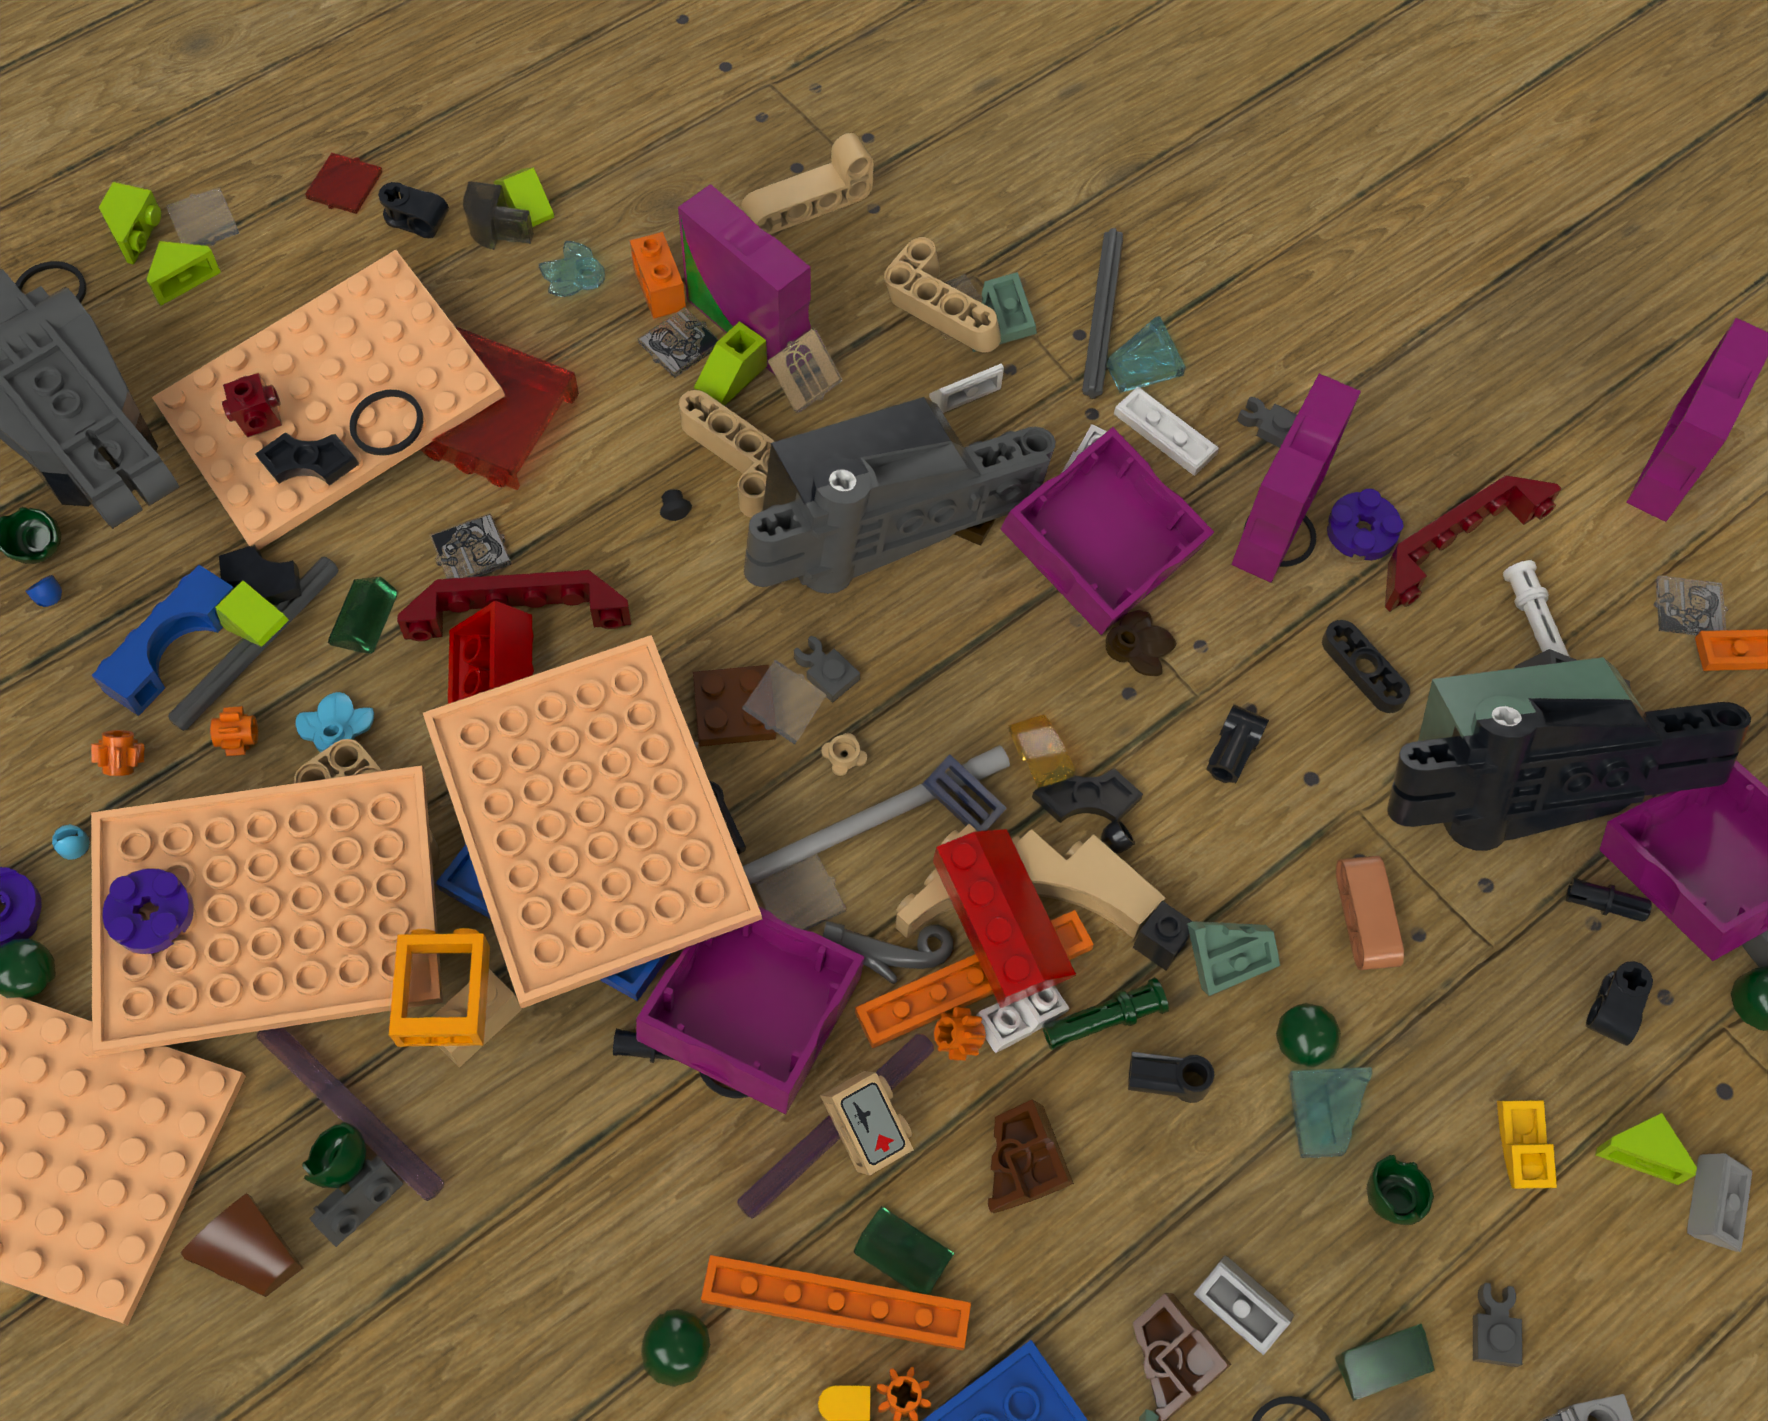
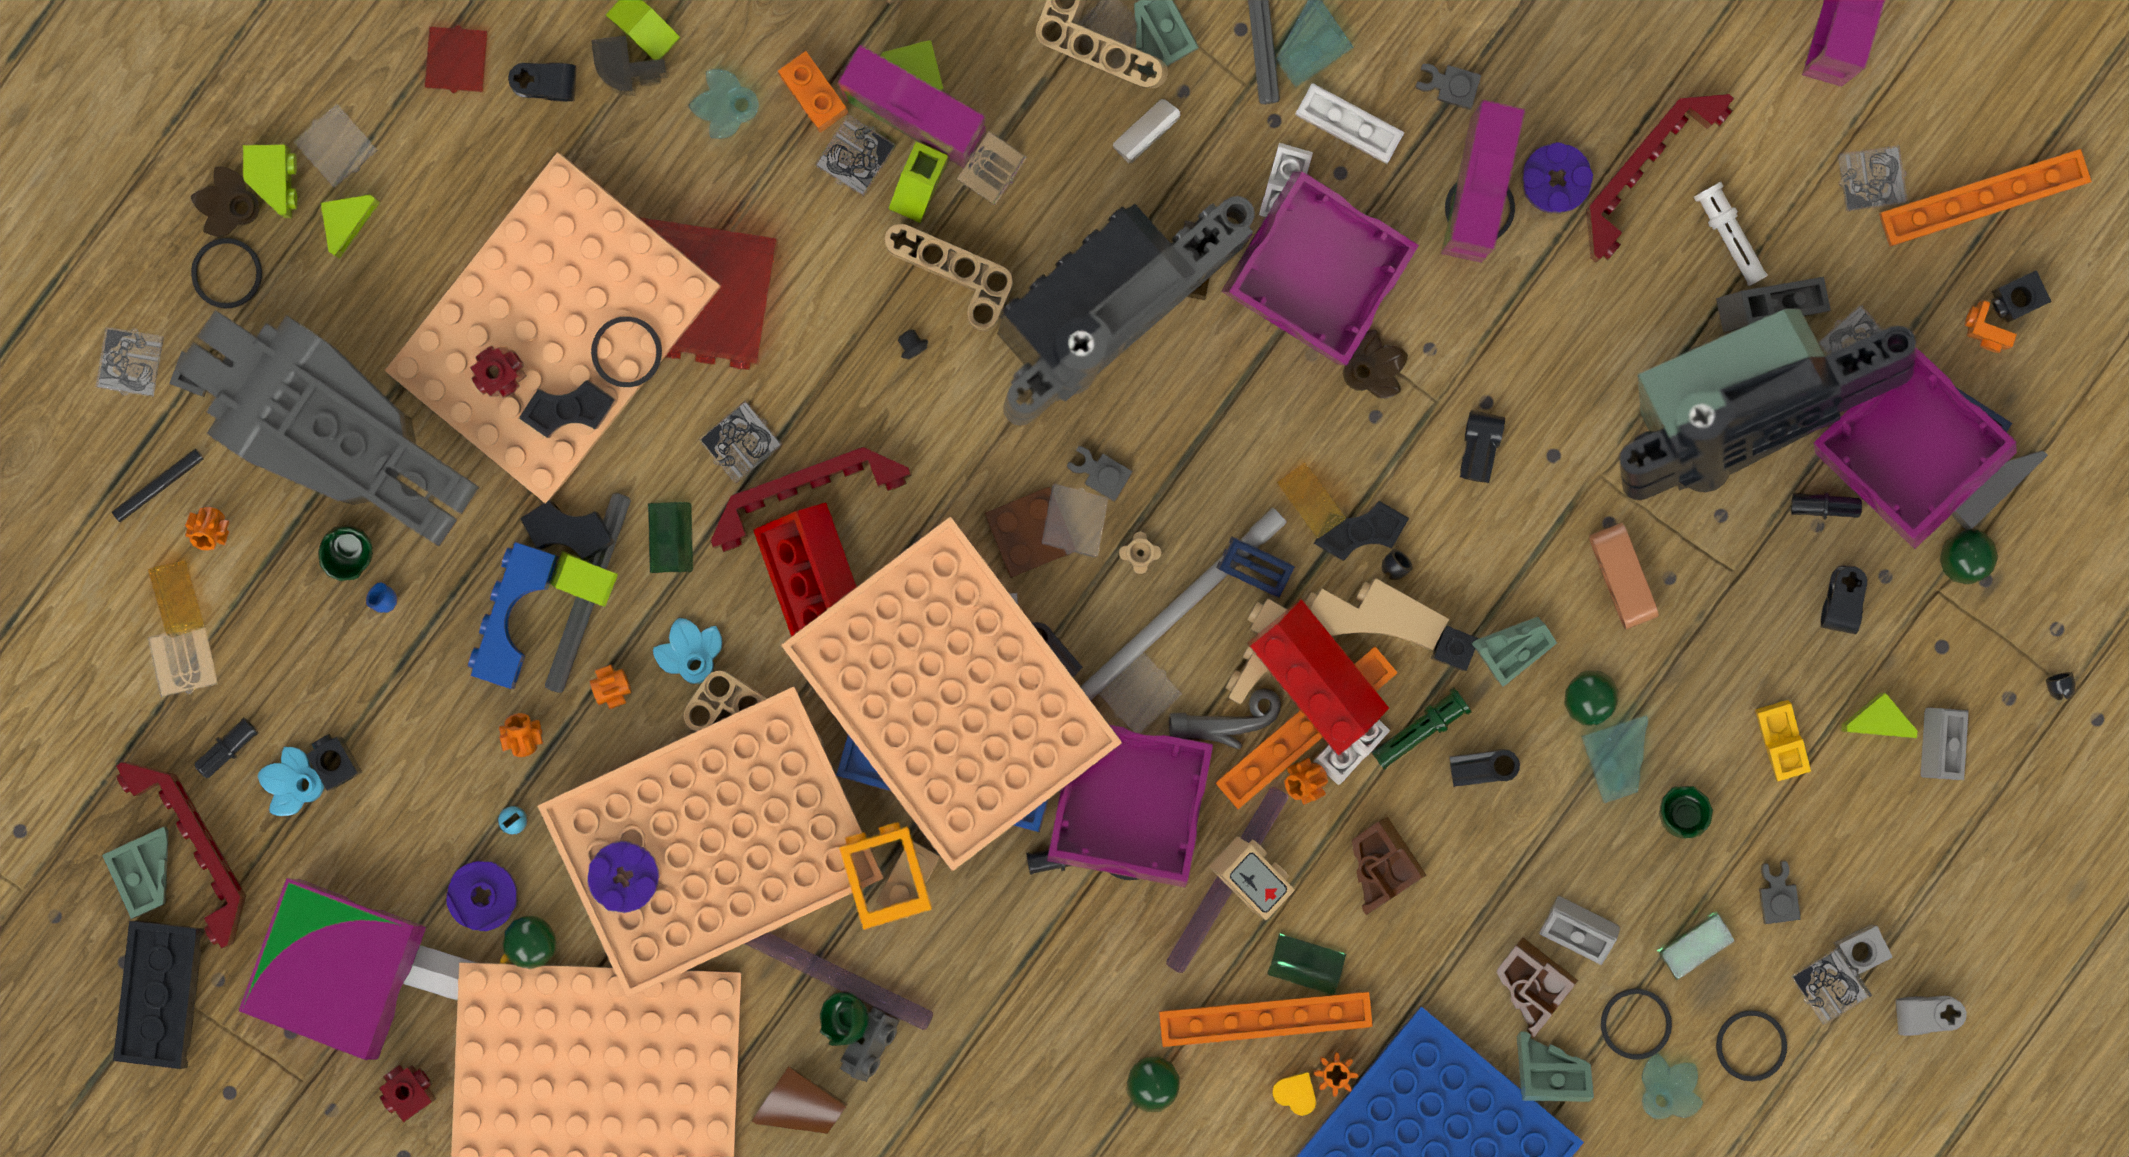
camera: 10 degrees left, 25 degrees up
black beam [1322,620,1410,713] -> none
none -> dark brown plate [190,166,260,237]

